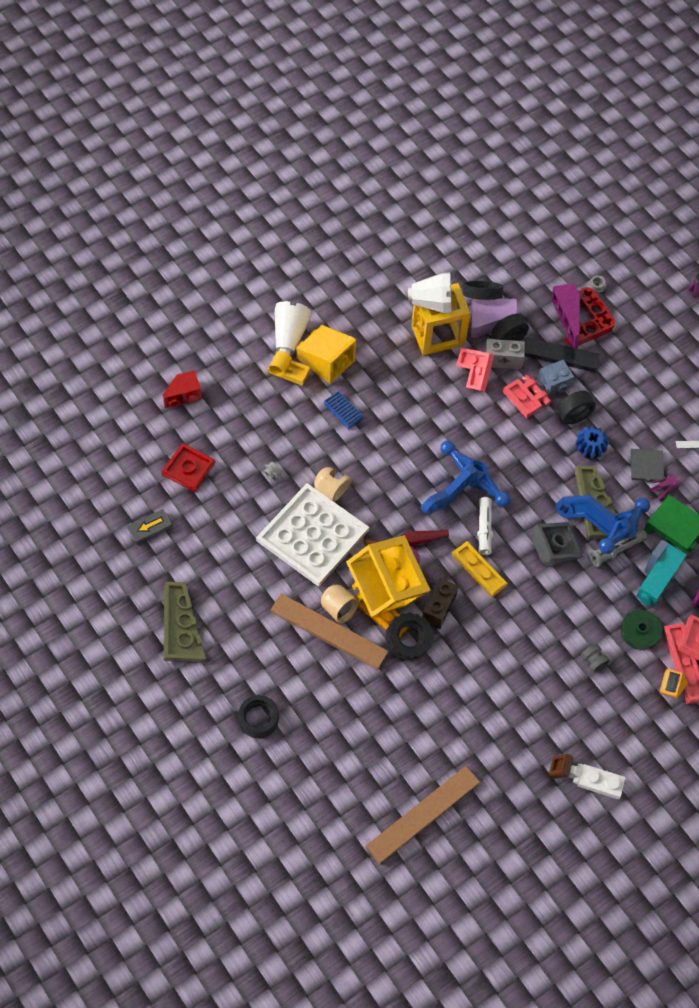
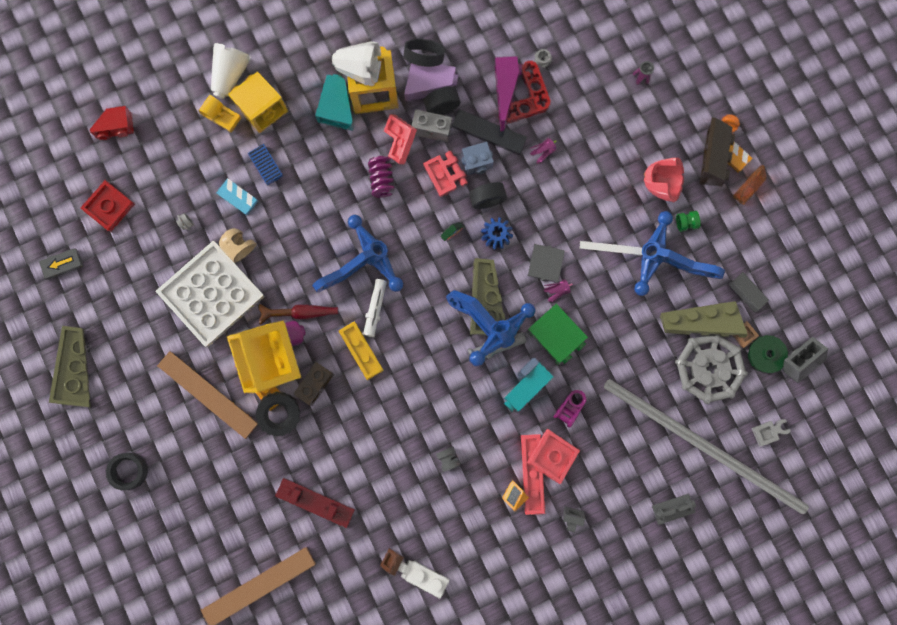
camera: 10 degrees right, 20 degrees up
tan helmet [321,585,358,624] -> none
dark grey slope [532,522,583,566] -> none
dark green plate [621,610,663,650] -> none
none -> medium azure tile [216,178,258,216]
none -> dark red hinge [275,478,355,528]
none -> teal slope [315,74,354,131]
none -> magenta piece [368,156,395,198]
none -> dark green tile [440,222,464,241]
none -> flat silver piece [530,138,556,164]

